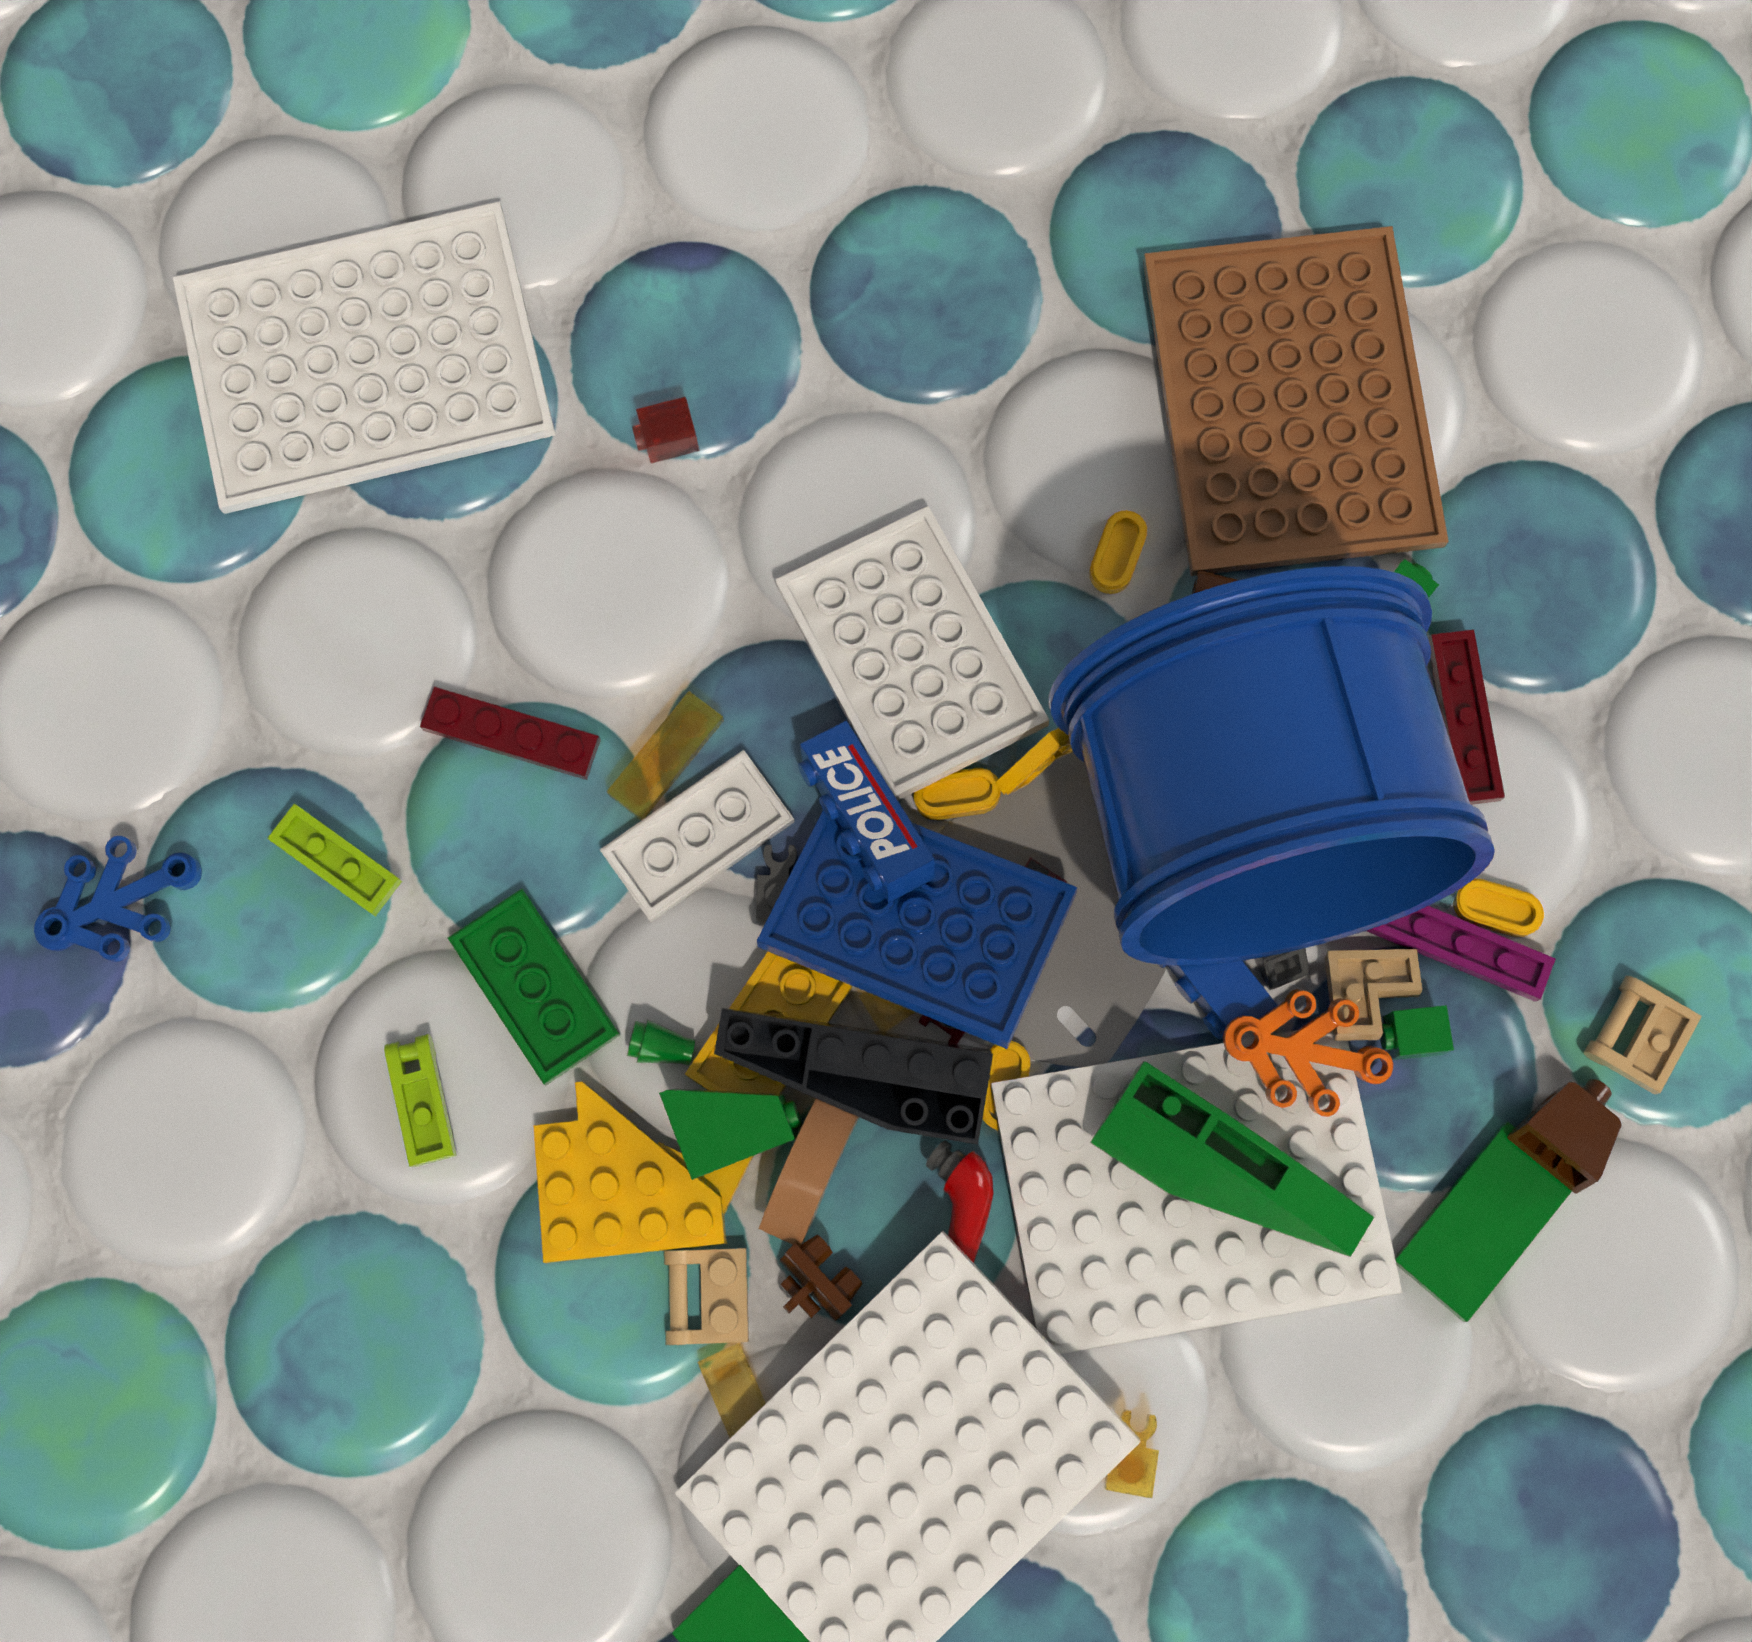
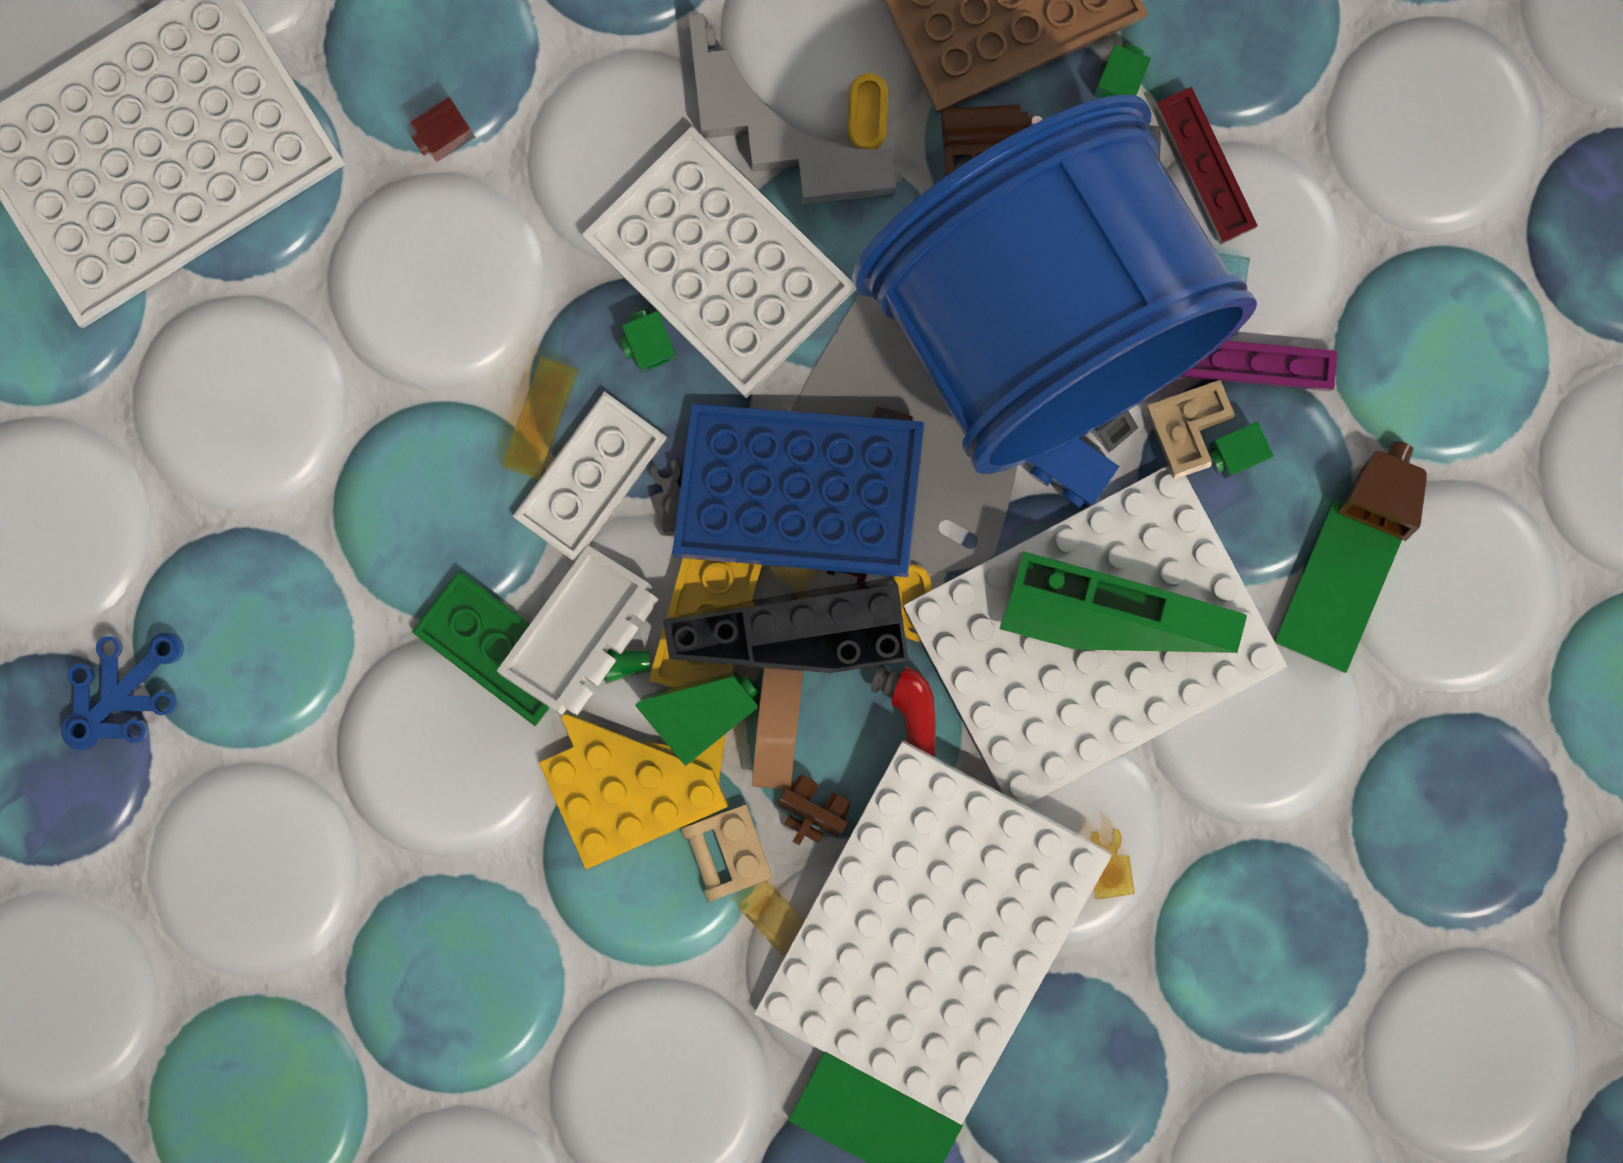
camera: 20 degrees left, 10 degrees up
lime plate [267,803,402,917] -> none
lime plate [384,1034,457,1167] -> none
dark red plate [420,687,601,780] -> none
blue brick [798,721,935,903] -> none
yellow tile [914,768,1001,820] -> none
yellow tile [995,728,1073,795] -> none
orange plant [1223,989,1393,1117] -> none
yellow tile [1453,879,1544,937] -> none
tan plate [1584,976,1702,1095] -> none
none -> white hinge [497,545,659,715]
none -> green brick [619,309,677,373]
none -> light grey arch [688,13,902,205]

